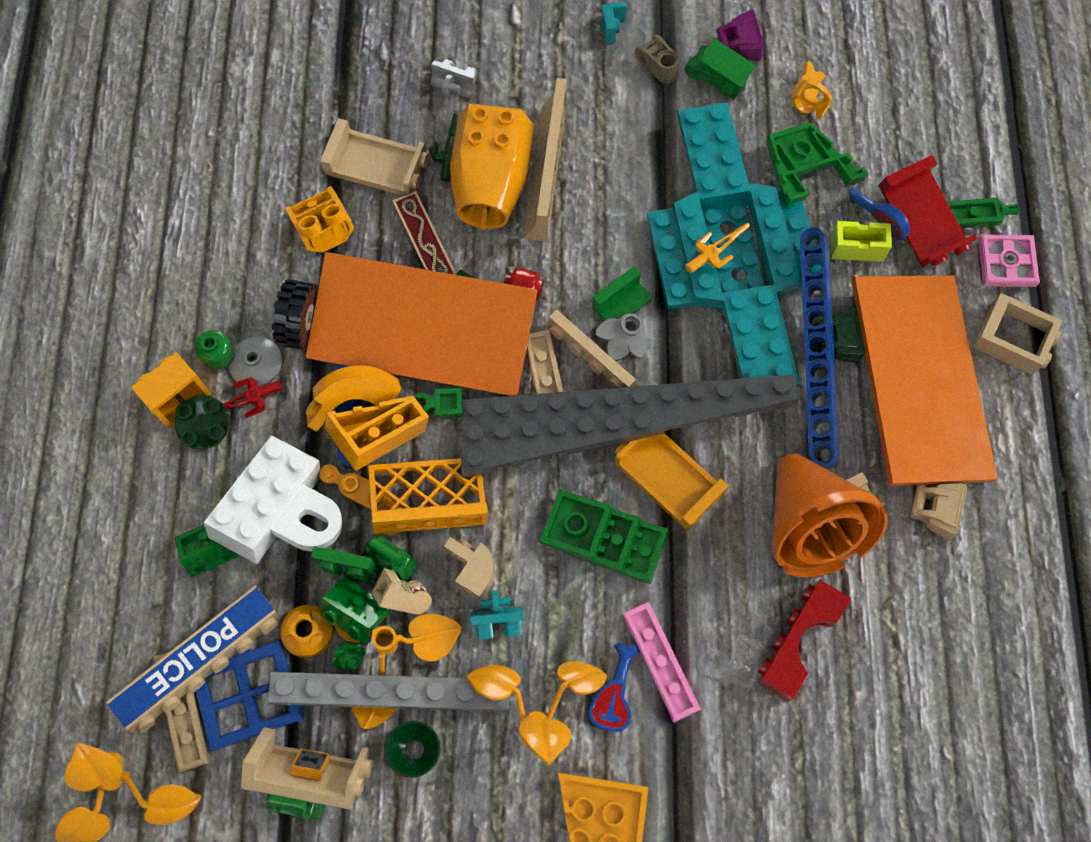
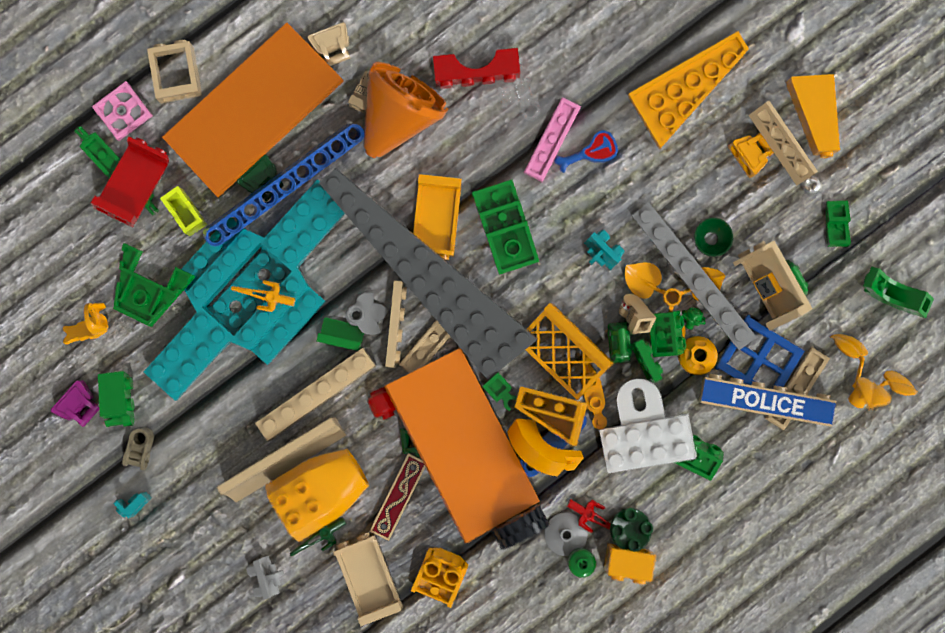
camera: 130 degrees left, 15 degrees up
tan brick [444,537,495,601] -> none
light orange plant [466,661,607,765] -> none
blue piece [849,186,910,241] -> none
none -> tan brick [255,348,377,441]

